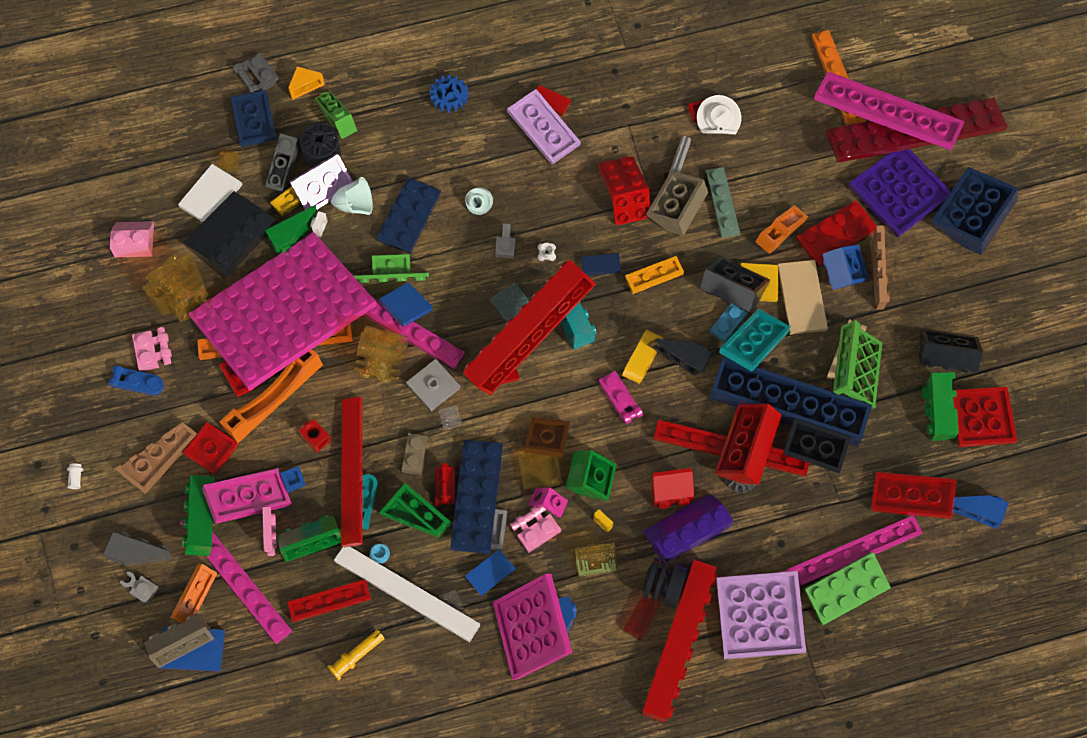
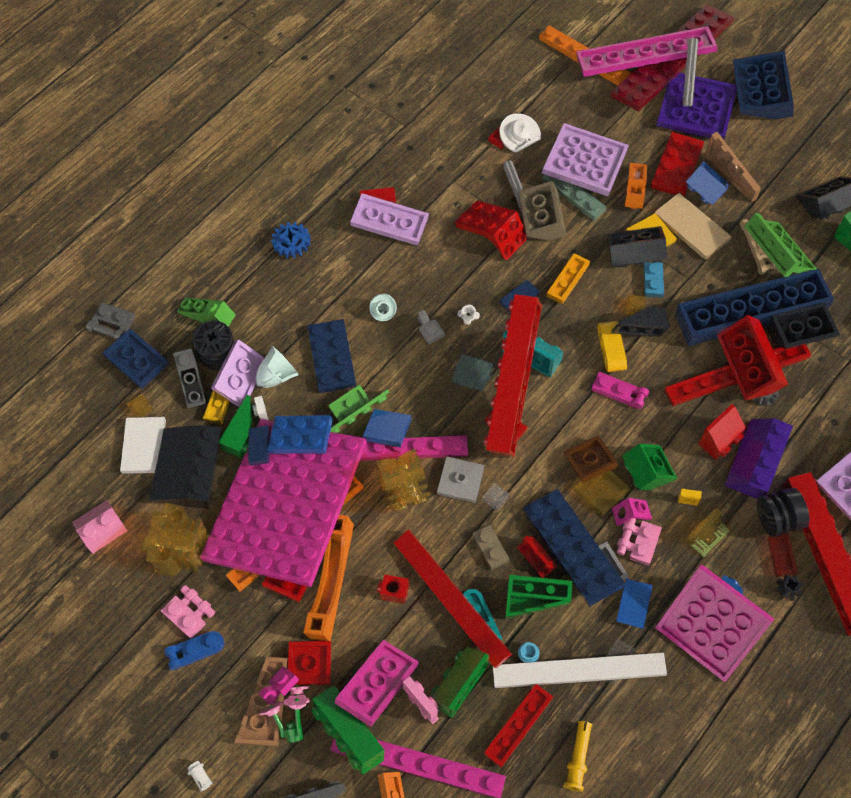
camera: 30 degrees left, 5 degrees down
blue plate [280,466,306,493] -> none
light orange slope [289,67,325,100] -> none
teal plate [719,308,791,372] -> none
none -> dark blue tile [248,426,270,466]
none -> dark pink plate [259,666,299,705]
none -> plant [260,685,309,743]
none -> blue plate [267,415,333,454]
none -> lavender plate [542,123,629,196]
none -> clear yellow plate [625,295,646,315]
none -> light grey axle [683,38,698,107]
none -> black gear [775,574,803,601]

